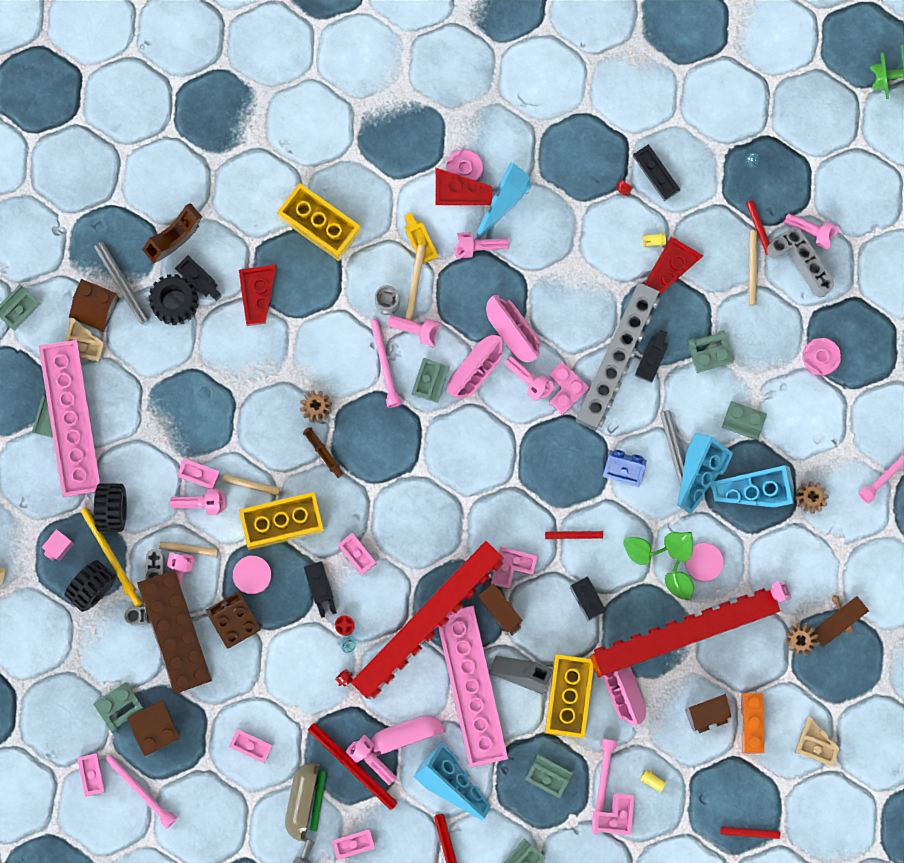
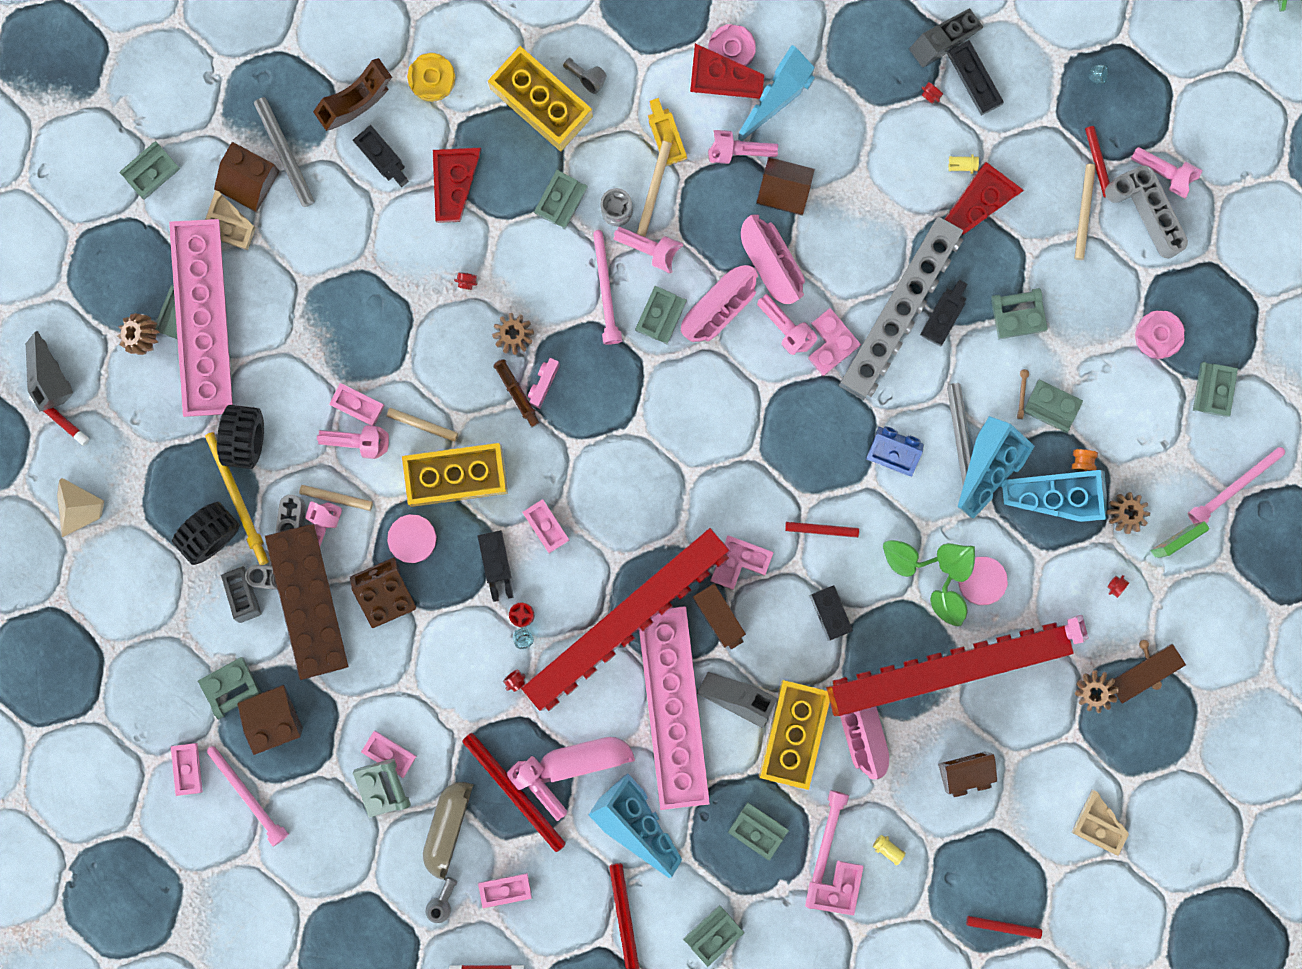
camera: 10 degrees right, 5 degrees up
bright pink brick [42,529,74,562] -> none
black tyre [149,274,199,325] -> none
green bar [310,771,327,831] -> none
orange arch [741,693,764,754] -> none
none -> medium nougat gear [117,313,160,355]
none -> dark grey slope [221,566,262,623]
none -> plate [353,759,411,818]
none -> yellow tile [407,53,456,102]
none -> red plate [454,272,478,290]
none -> bright pink plate [528,358,560,409]
none -> sand green plate [534,170,588,230]
none -> flat silver bar [563,58,607,94]
none -> reddish brown slope [756,157,815,216]
none -> dark grey slope [909,8,983,68]
none -> medium nougat hinge [1017,369,1029,419]
none -> orange wheel [1071,449,1098,472]
none -> red plate [1107,575,1129,598]
none -> bright green tile [1150,521,1210,558]
none -> sand green plate [1193,362,1238,417]

